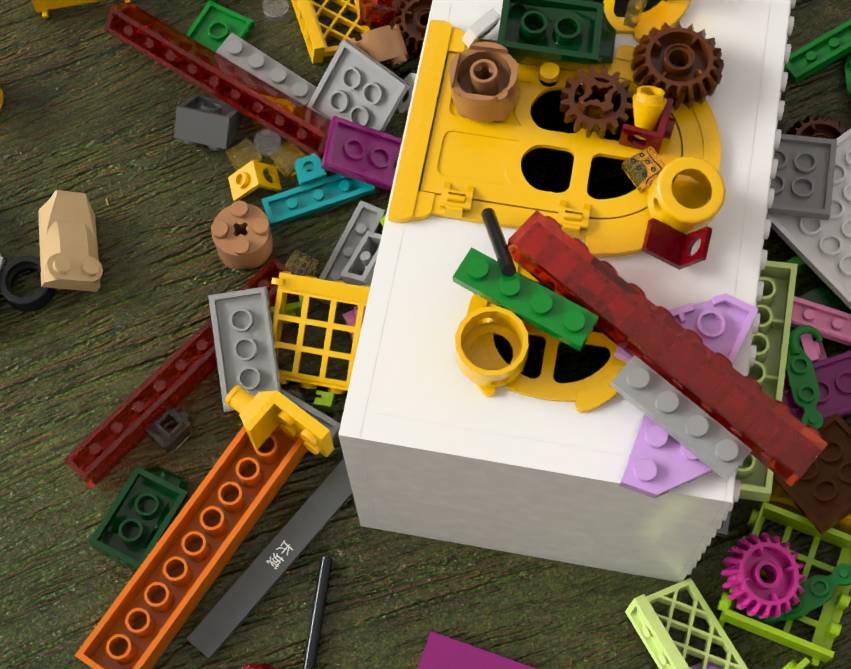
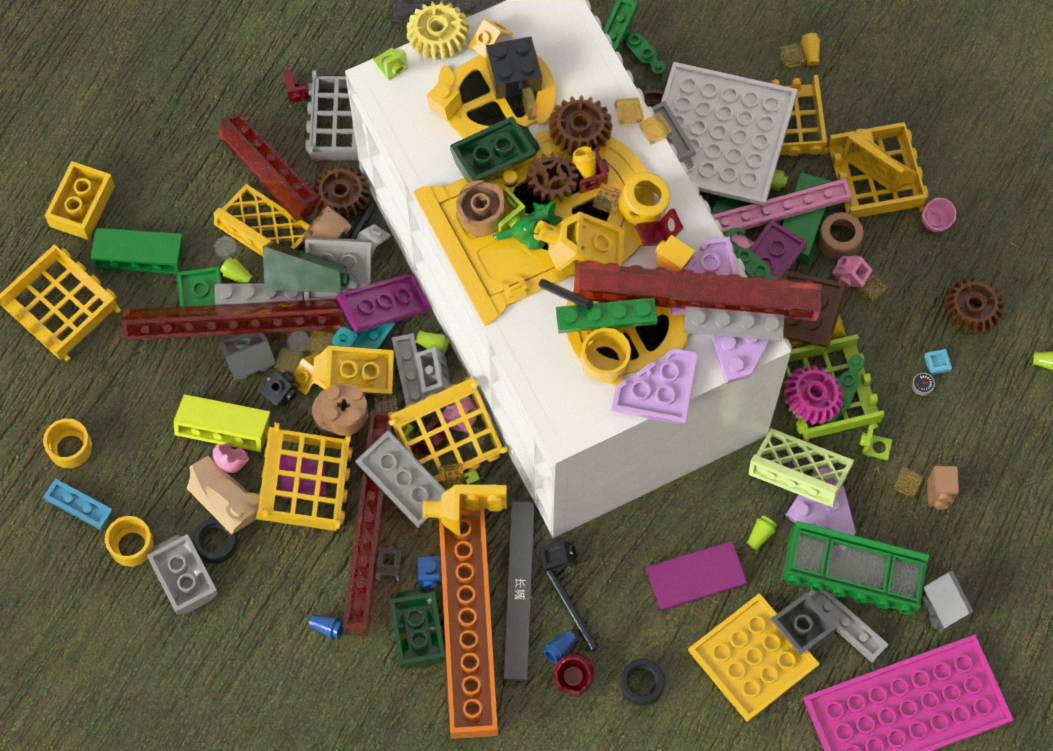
camera: 40 degrees left, 0 degrees up
white tile [461,8,501,48] -> none
none -> neon yellow brick [174,394,270,452]
none -> bright pink hair [213,443,249,473]
none -> lime cone [220,257,254,284]
none -> yellow window [256,422,352,531]
none -> black brick [261,371,301,406]
none -> slope [263,242,350,293]
none -> magenta tile [279,453,327,502]
none -> blue cone [309,614,345,639]
none -> yellow slope [313,346,394,397]
none -> dark red bracket [414,419,452,456]
none -> blue bracket [418,556,442,589]
none -> clear yellow tile [439,463,465,489]
none -> green animal [493,201,561,251]
none -> lime bracket [498,187,525,233]
none -> yellow plate [534,212,624,274]
none -> black bracket [539,540,578,571]
none -> blue cone [543,630,577,664]
none -> lavender plate [611,348,698,425]
none -> clear yellow tile [614,98,644,125]
none -> clear yellow tile [639,113,672,145]
none -> yellow brick [655,235,695,278]

